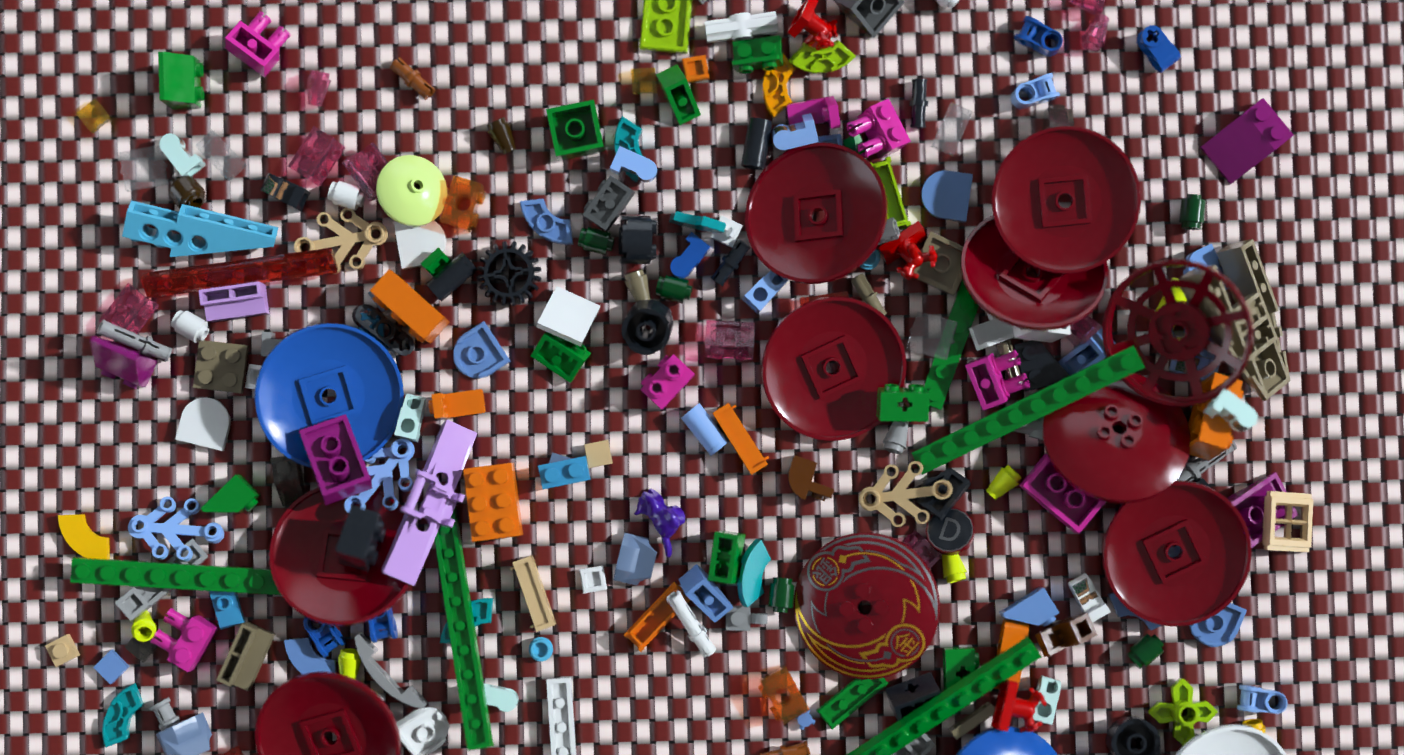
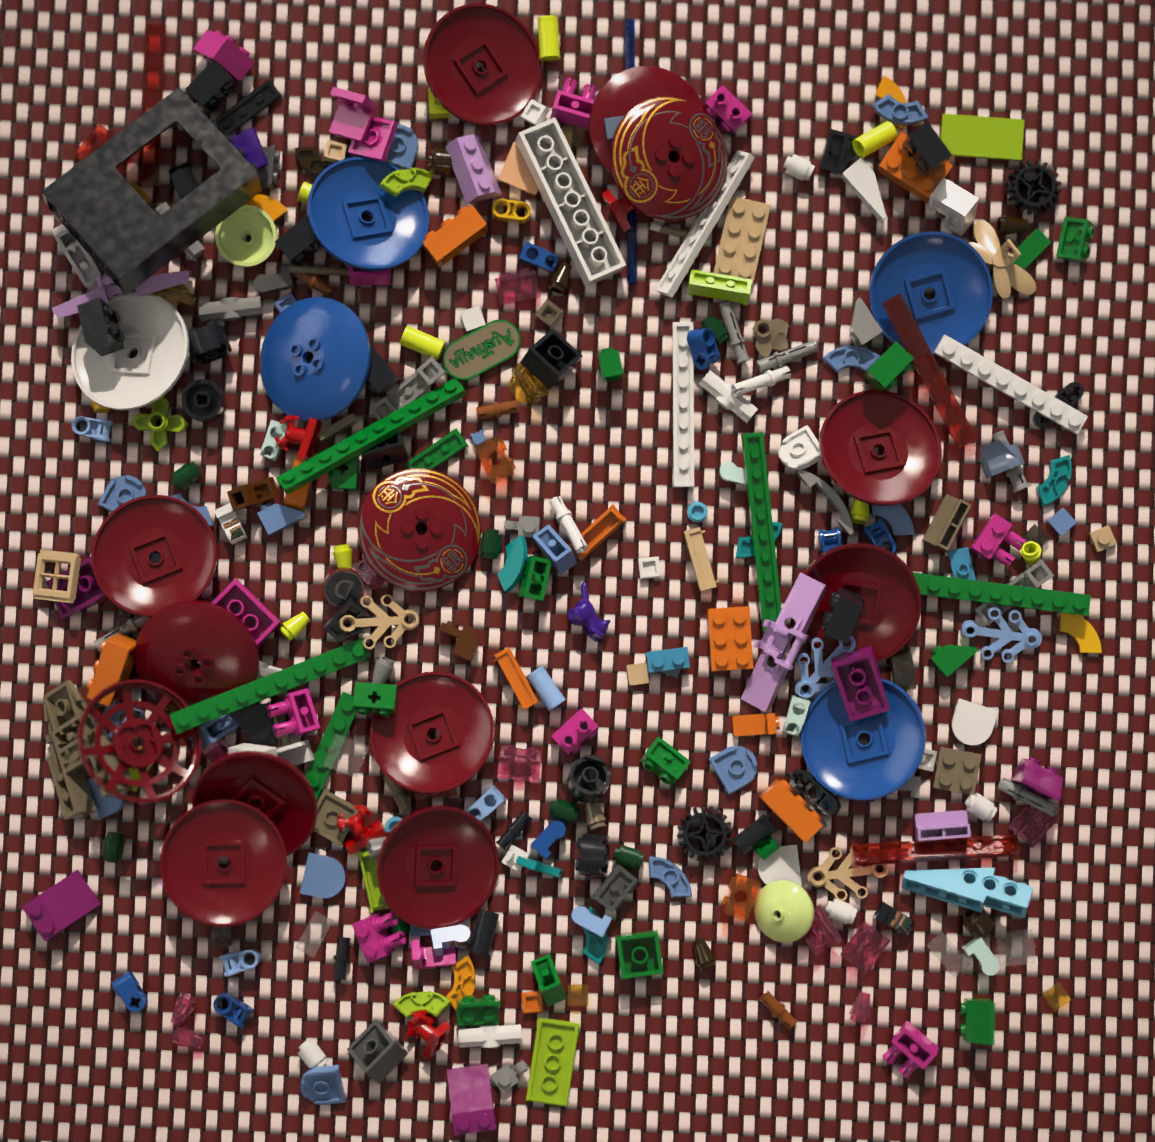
camera: 175 degrees left, 0 degrees up
white tile [536,286,600,347] -> none
sand blue slope [613,533,657,586] -> none
light aqua leg [1204,389,1258,432] -> none

